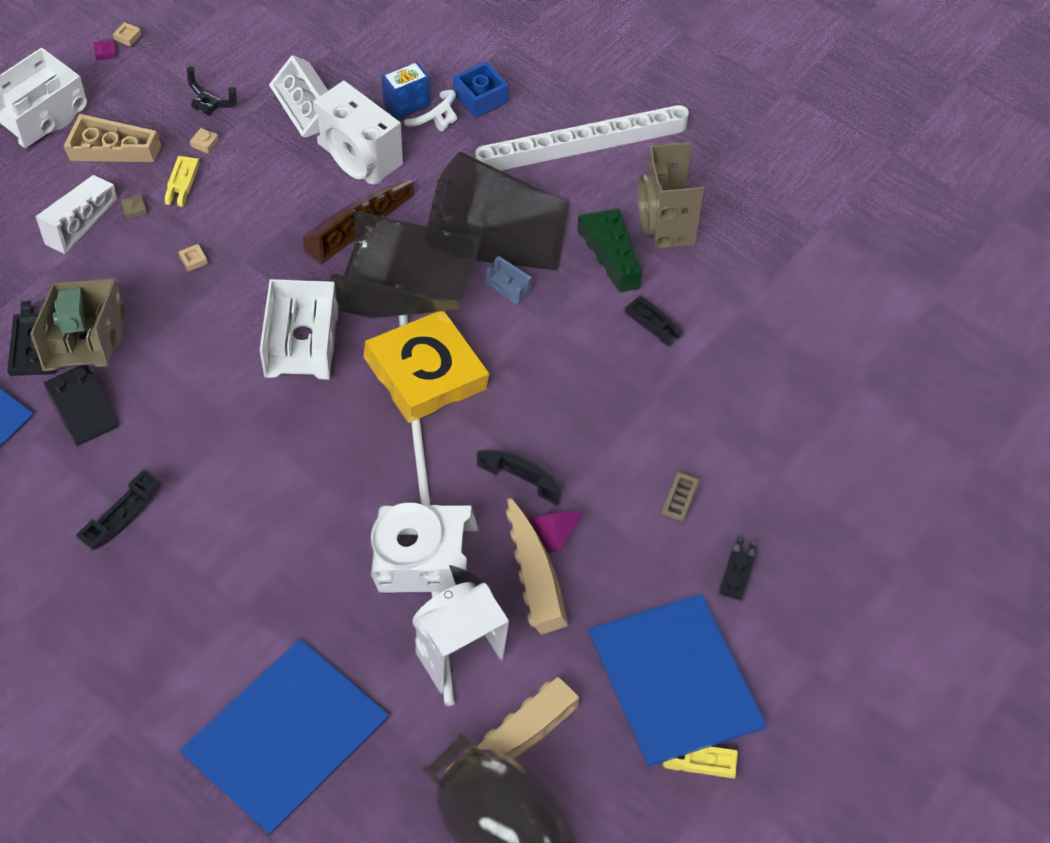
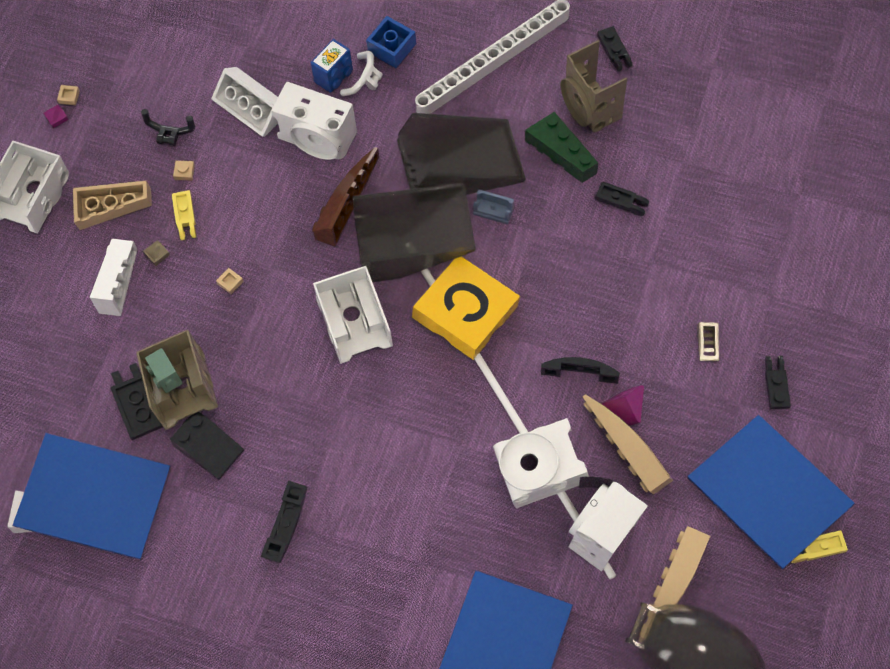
camera: 15 degrees left, 10 degrees up
none -> black hinge [597,26,632,71]

